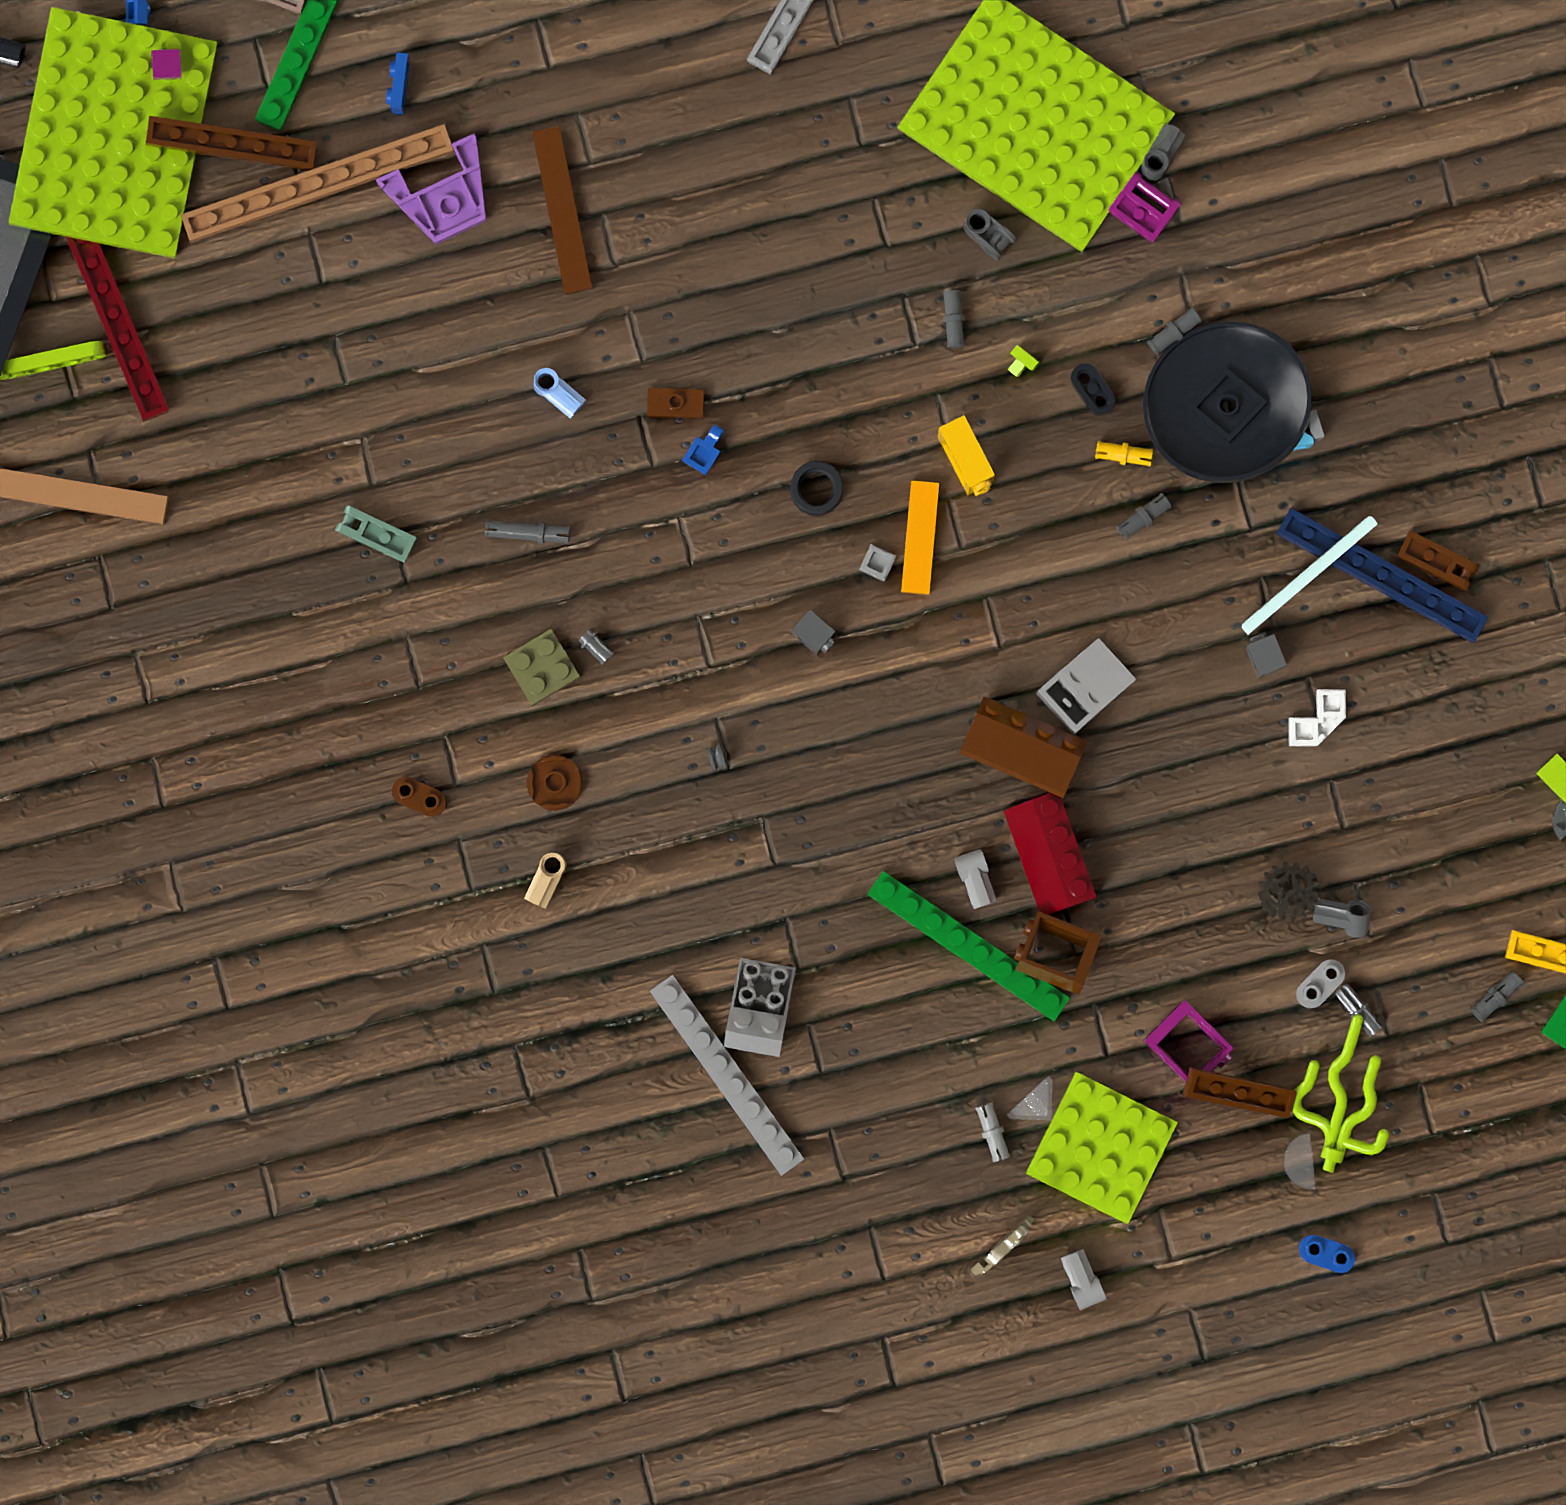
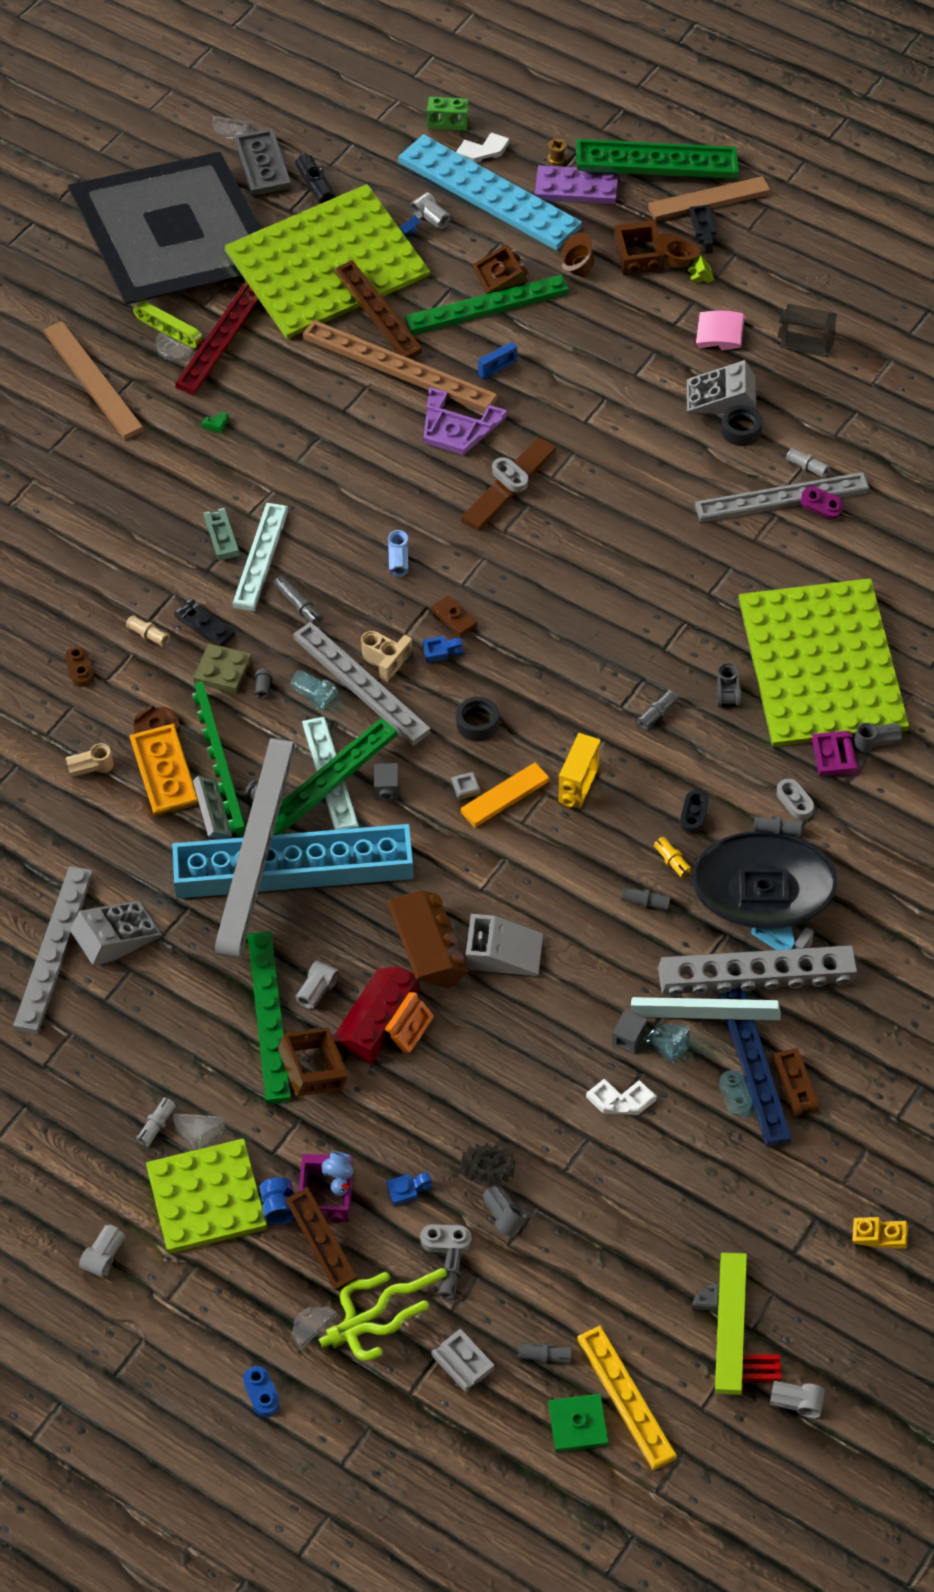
camera: 45 degrees right, 30 degrees down
magenta tile [151,49,181,80] -> none
dark tan tile [971,1214,1035,1276] -> none
lime tile [1008,345,1040,377] -> none
none -> tan pin [126,615,170,647]
none -> light orange tile [129,724,199,817]
none -> clear tile [156,332,194,361]
none -> medium azure brick [172,824,414,898]
none -> black plate [174,598,236,647]
none -> green plate [192,681,246,838]
none -> light grey plate [193,776,232,839]
none -> green tile [201,413,229,434]
none -> light grey beam [215,738,295,958]
none -> light aqua tile [233,503,288,612]
none -> green plate [244,718,398,835]
none -> blue wheel [260,1177,295,1225]
none -> clear light blue piece [290,670,338,710]
none -> light grey plate [294,622,431,746]
none -> light aqua tile [302,716,359,830]
none -> medium blue animal [322,1151,353,1196]
none -> tan tile [361,631,413,682]
none -> orange plate [384,992,434,1053]
none -> blue plate [386,1172,433,1207]
none -> light grey plate [431,1329,494,1392]
none -> light grey plate [492,457,528,492]
none -> clear light blue slope [644,1024,690,1063]
none -> light grey brick [658,946,857,996]
none -> clear light blue plate [719,1070,752,1118]
none -> light grey plate [776,779,814,820]

